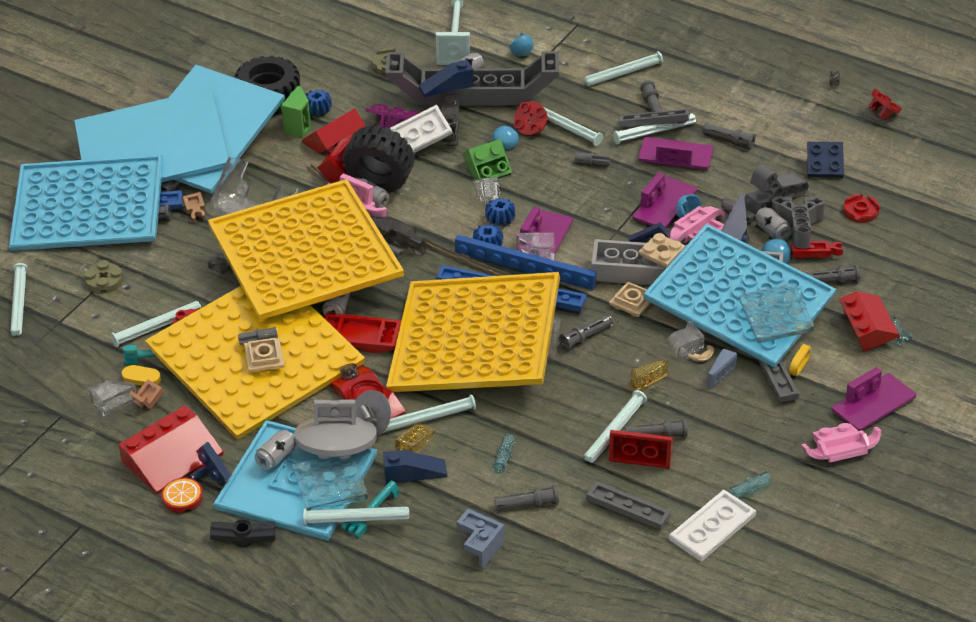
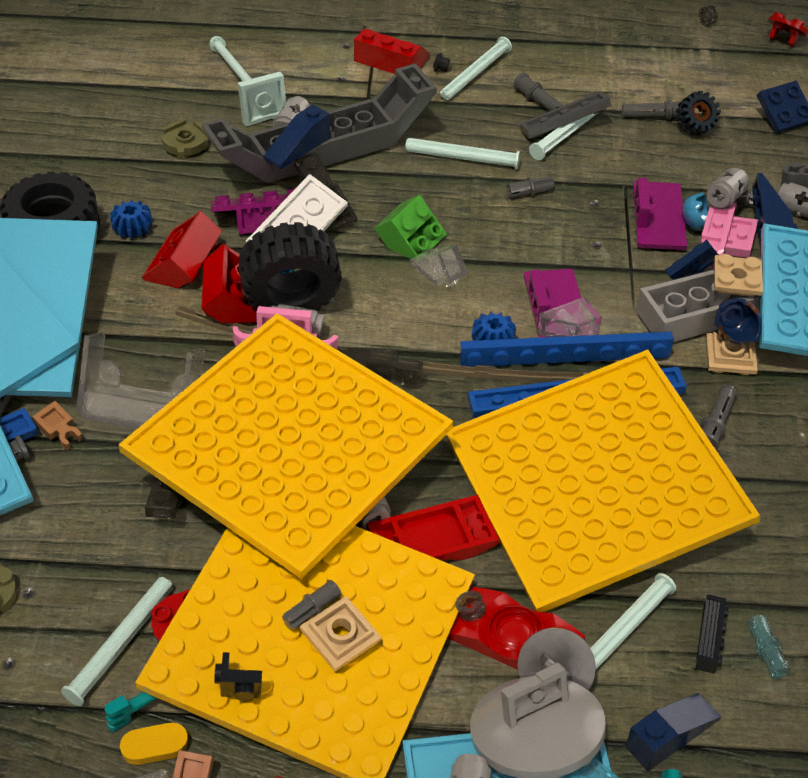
camera: 30 degrees left, 5 degrees up
bright green slope [281,86,311,138] -> none
clear yellow slope [395,422,435,453] -> none
blue gear [485,198,516,226] -> none
dark azure hair [491,126,519,150] -> none
dark azure piece [509,33,534,57] -> none
red plate [513,101,548,136] -> none
magenta bracket [638,137,714,170] -> none
dark grey beam [745,164,809,218] -> none
none -> black bracket [214,652,262,701]
none -> red slope [354,29,430,74]
none -> black piece [433,53,450,71]
none -> black bush [676,91,721,135]
none -> black piece [695,594,729,674]
none -> light grey piece [707,168,749,208]
none -> dark blue hair [714,298,762,345]

